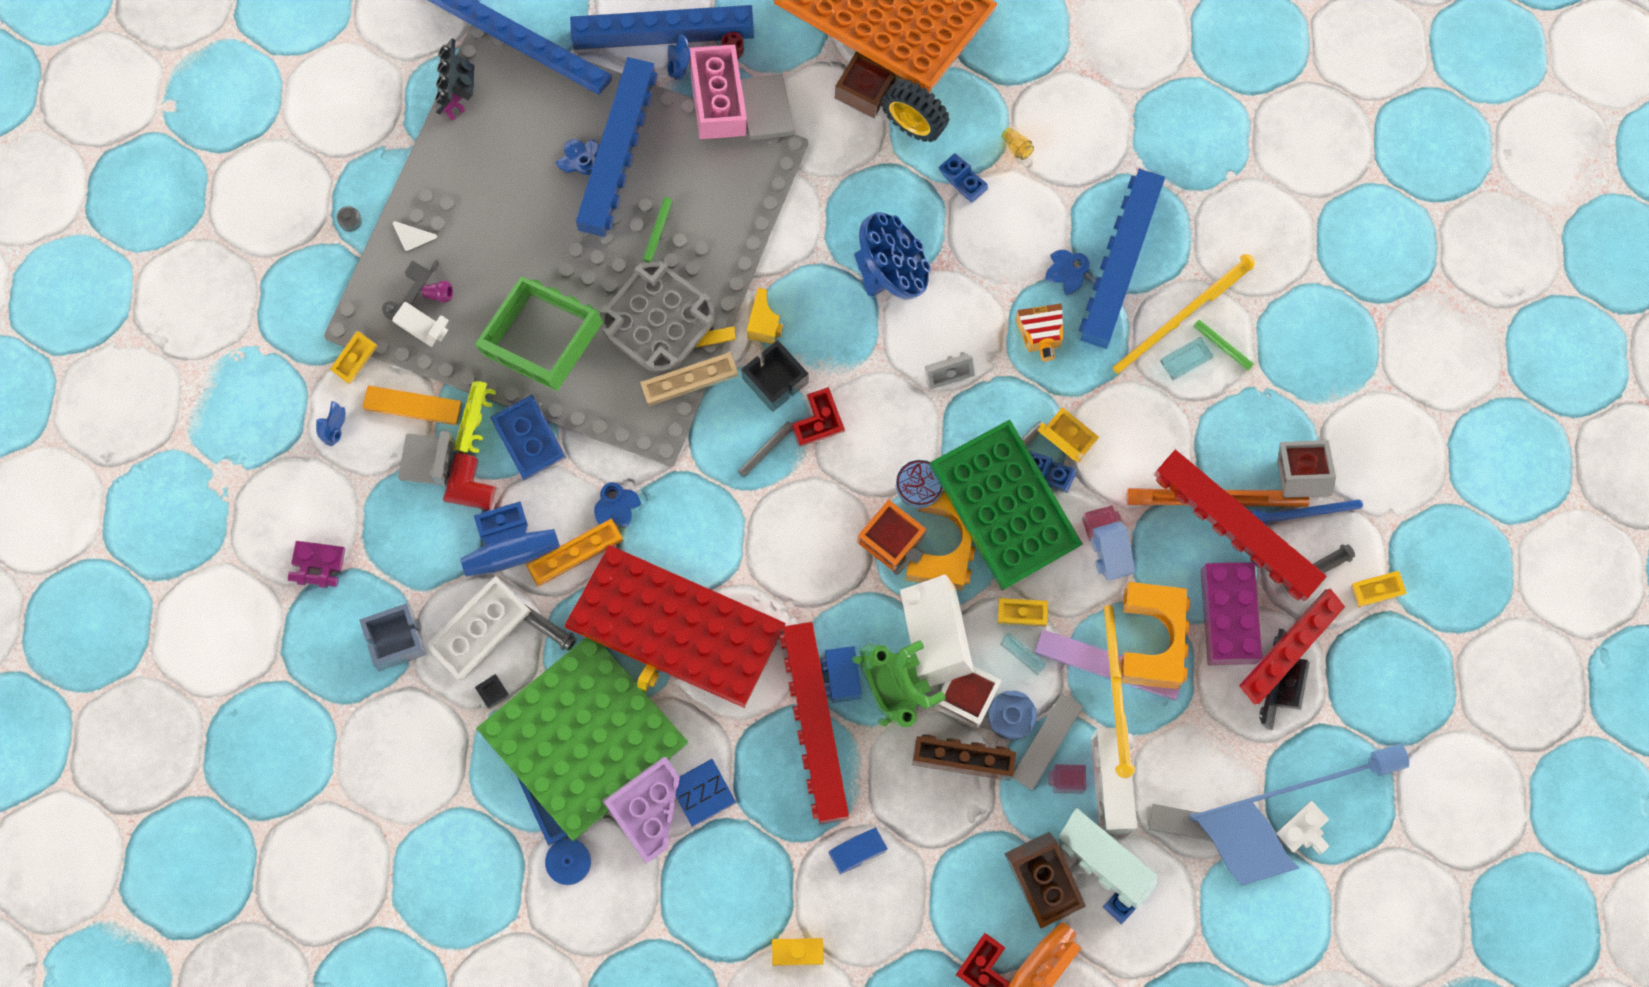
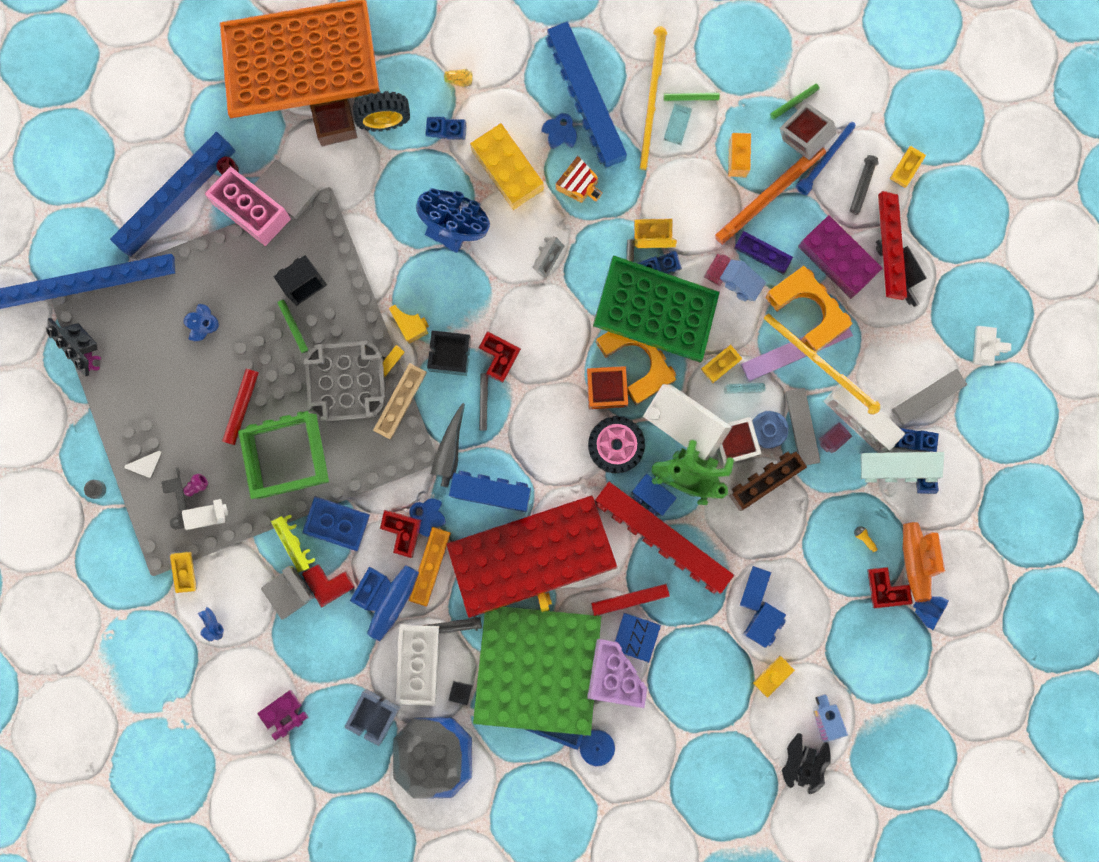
camera: 40 degrees left, 10 degrees up
light orange tile [362,385,462,426] -> none
blue brick [576,57,658,237] -> none
blue plate [667,33,690,80] -> none
dark grey hand [893,548,924,576] -> none
tile [895,459,943,508] -> none
reddish brown slope [1004,832,1086,928] -> none
red brick [1154,449,1327,602] -> none
medium blue flag [1190,744,1409,885] -> none
none -> red piece [222,368,259,445]
none -> black piece [273,255,327,306]
none -> red brick [380,510,422,558]
none -> dark grey rock [393,717,472,799]
none -> dark grey piece [430,403,465,488]
none -> blue brick [449,470,531,513]
none -> yellow brick [470,123,544,210]
none -> wheel [588,416,645,474]
none -> red piece [591,584,670,616]
none -> light orange piece [728,133,751,177]
none -> dark purple tile [734,231,793,275]
none -> blue brick [743,602,786,648]
none -> bright green bar [770,83,820,120]
none -> yellow piece [854,526,878,552]
none -> blue slope [895,428,939,452]

